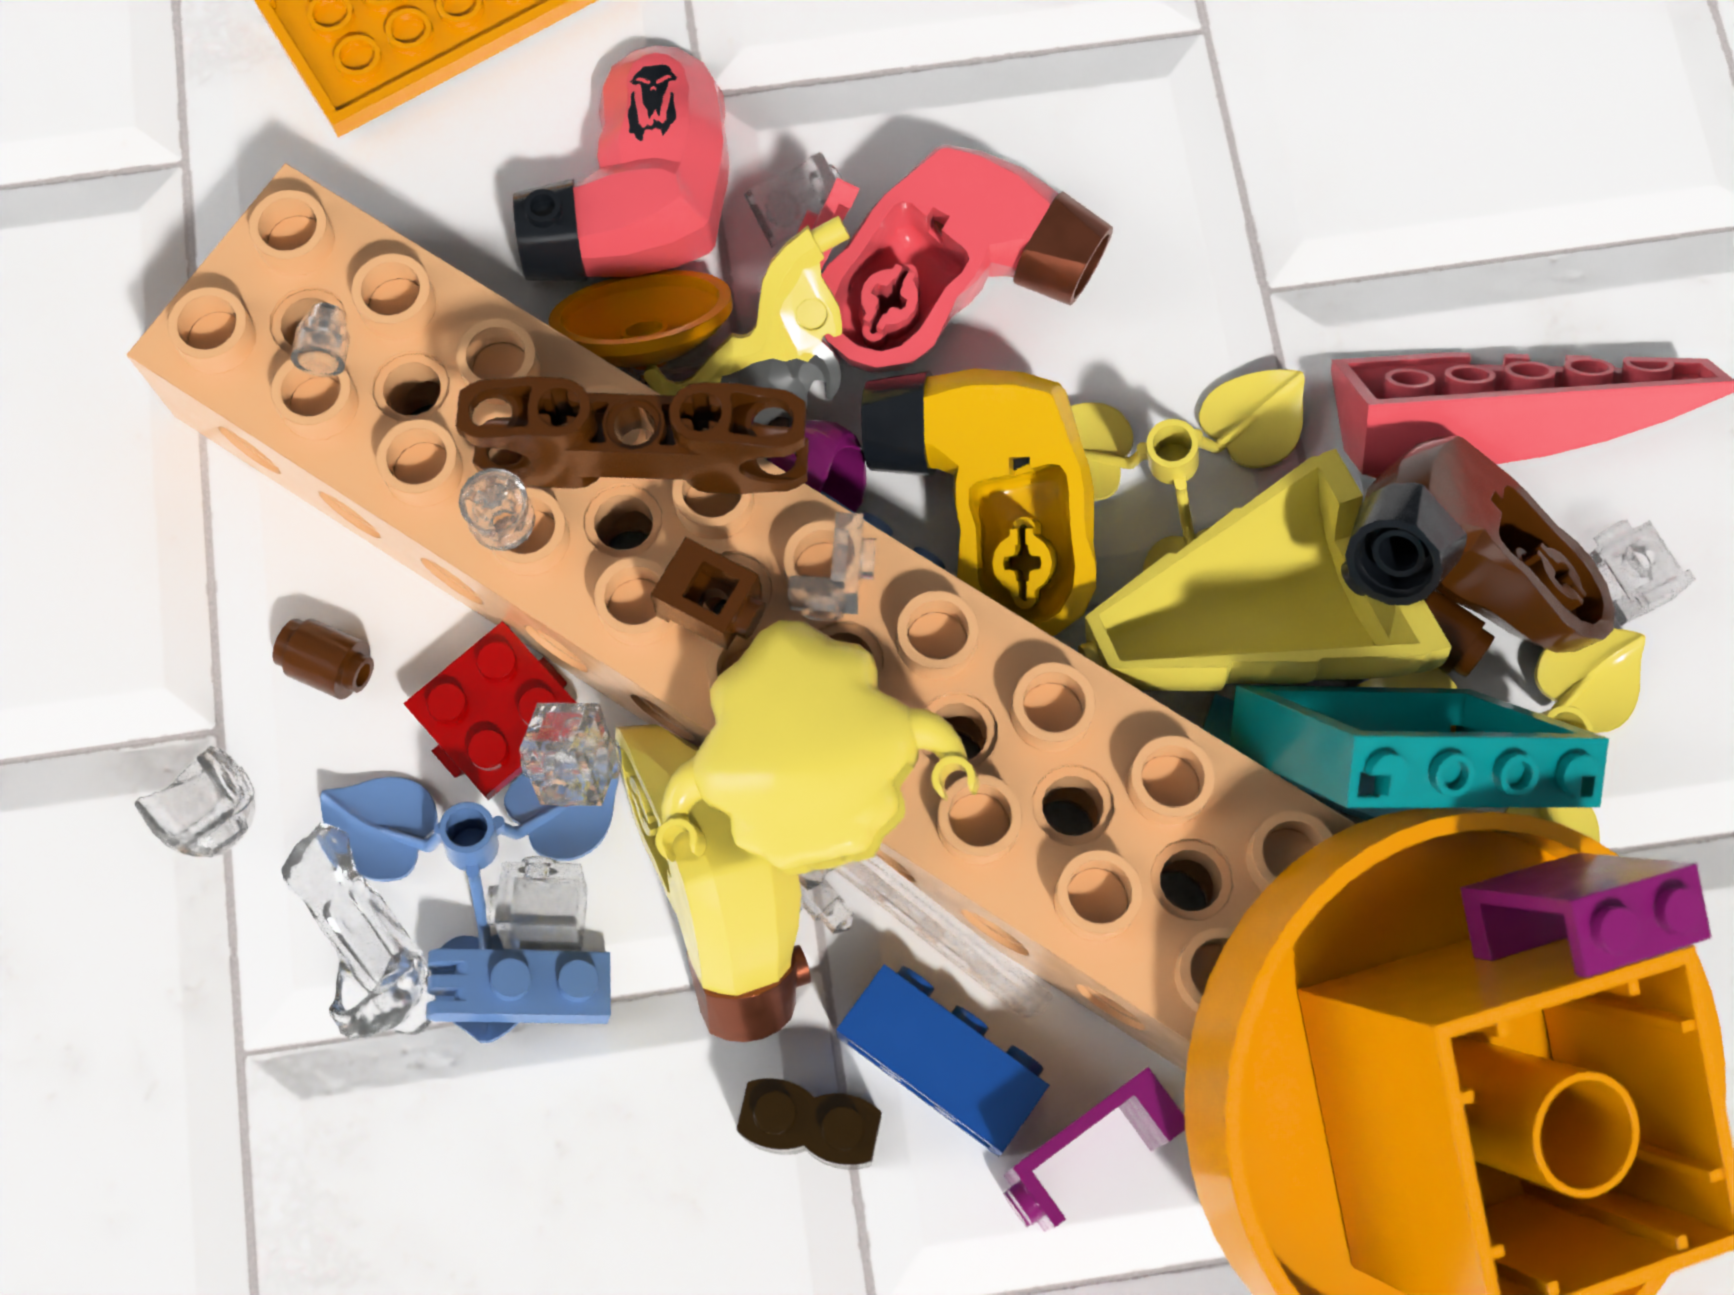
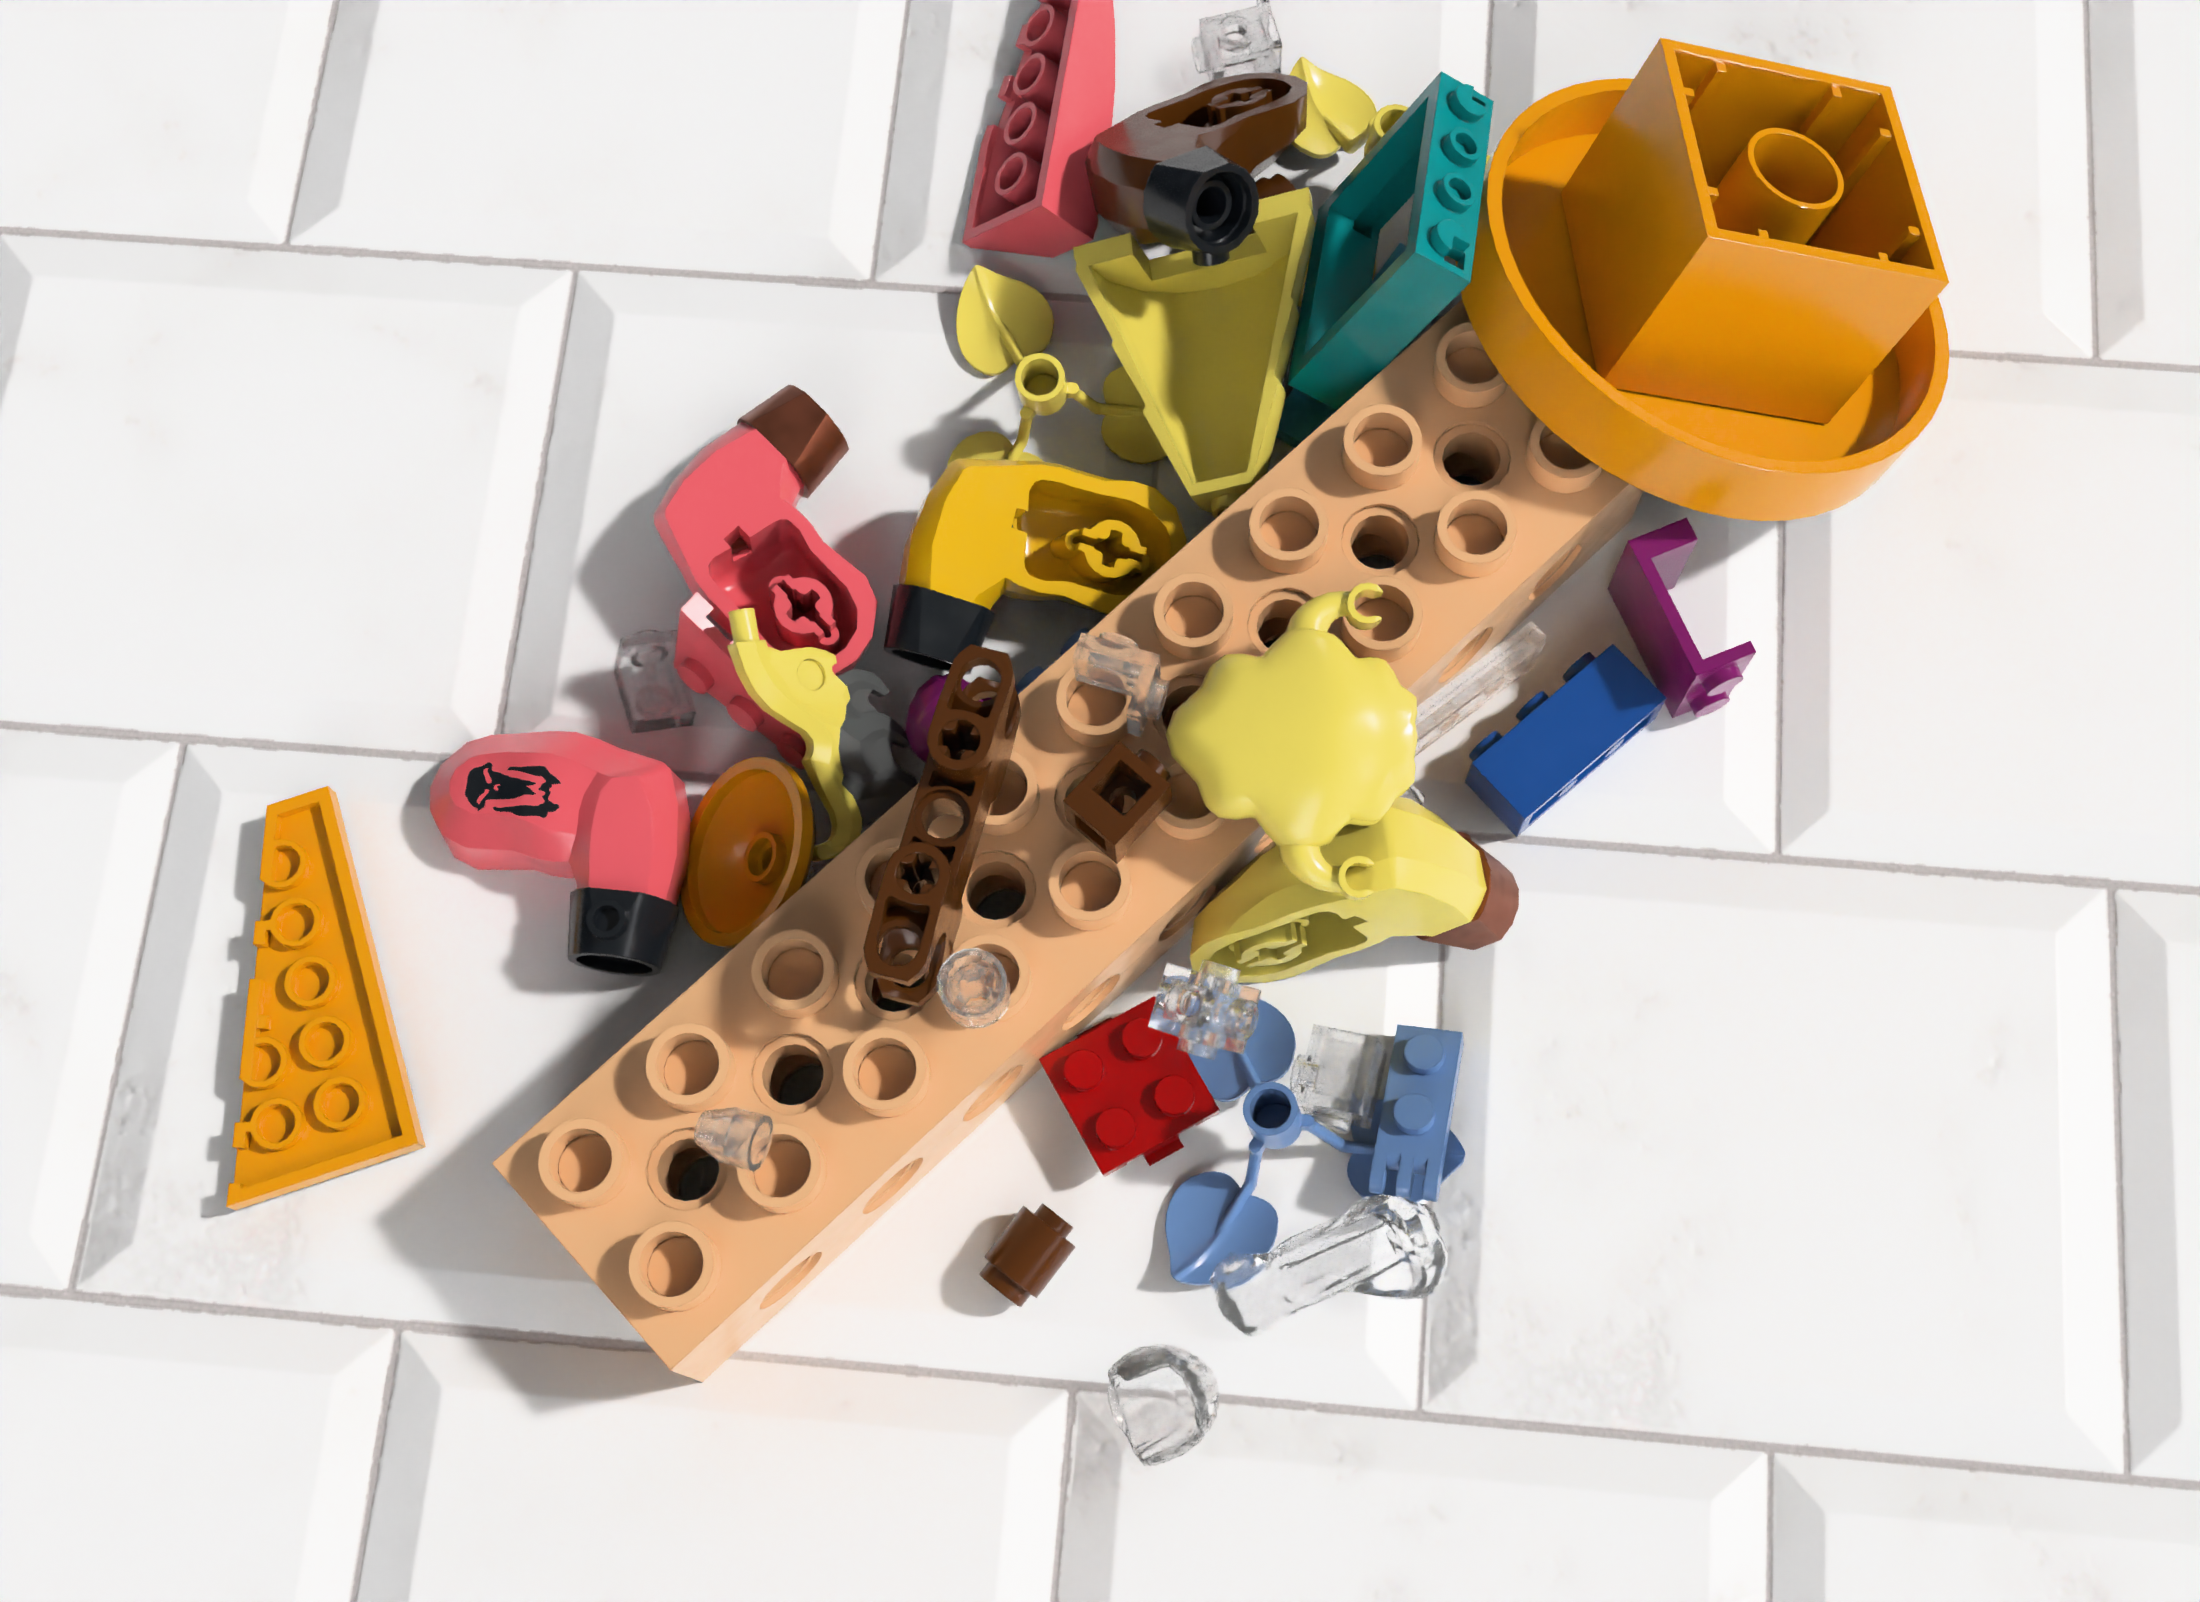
camera: 70 degrees left, 0 degrees up
dark brown brick [736,1078,882,1170] -> none
magenta panel [1460,853,1712,977] -> none

